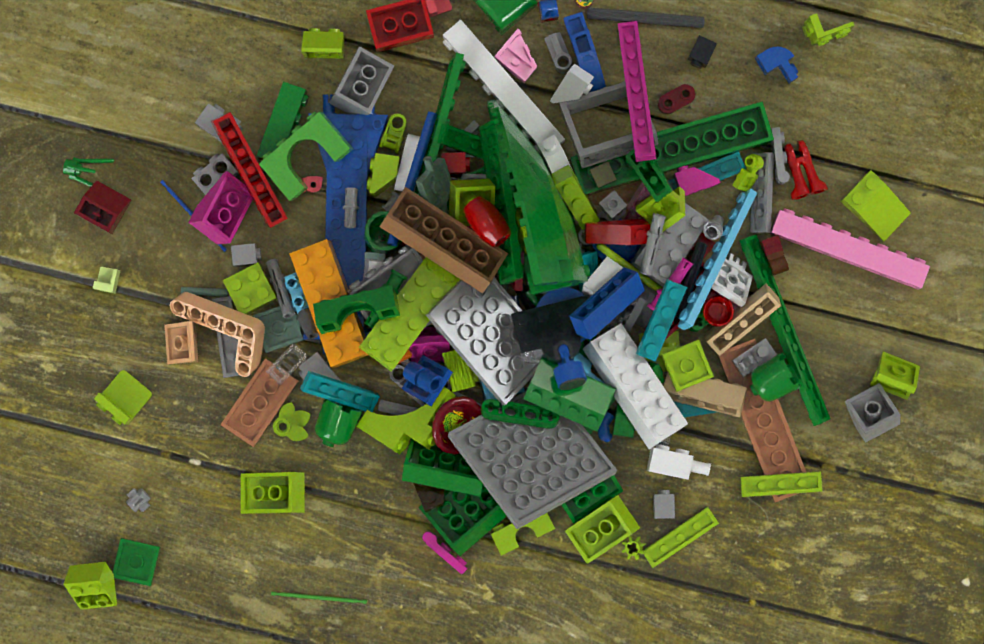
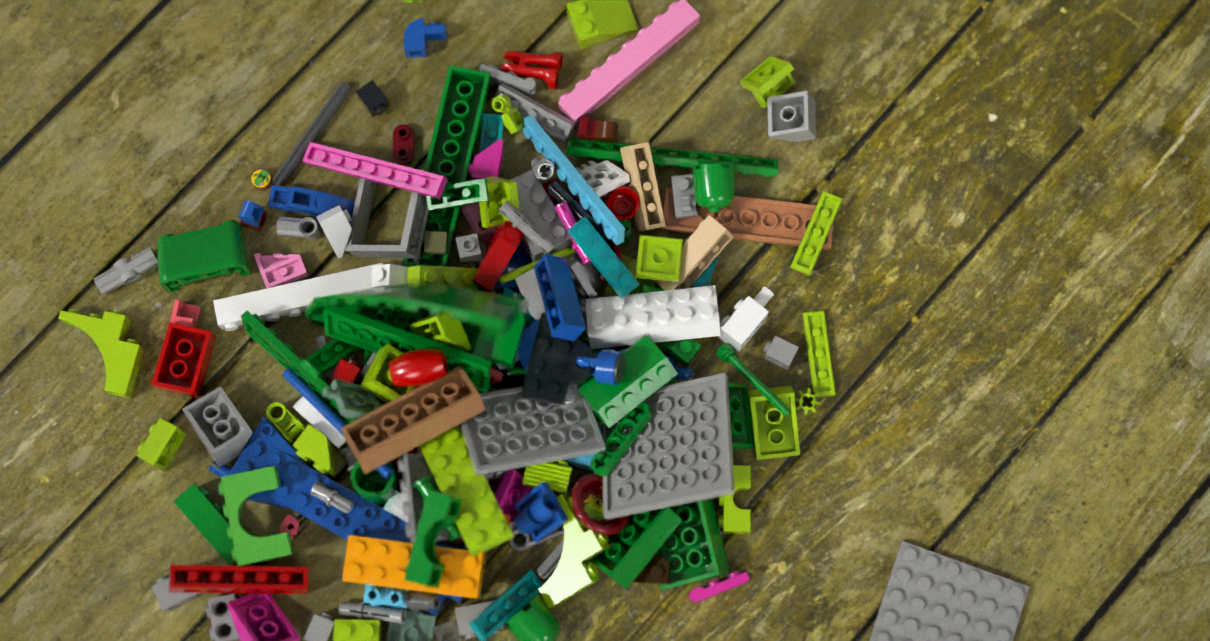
camera: 60 degrees left, 10 degrees down
none -> green piece [716,343,790,416]

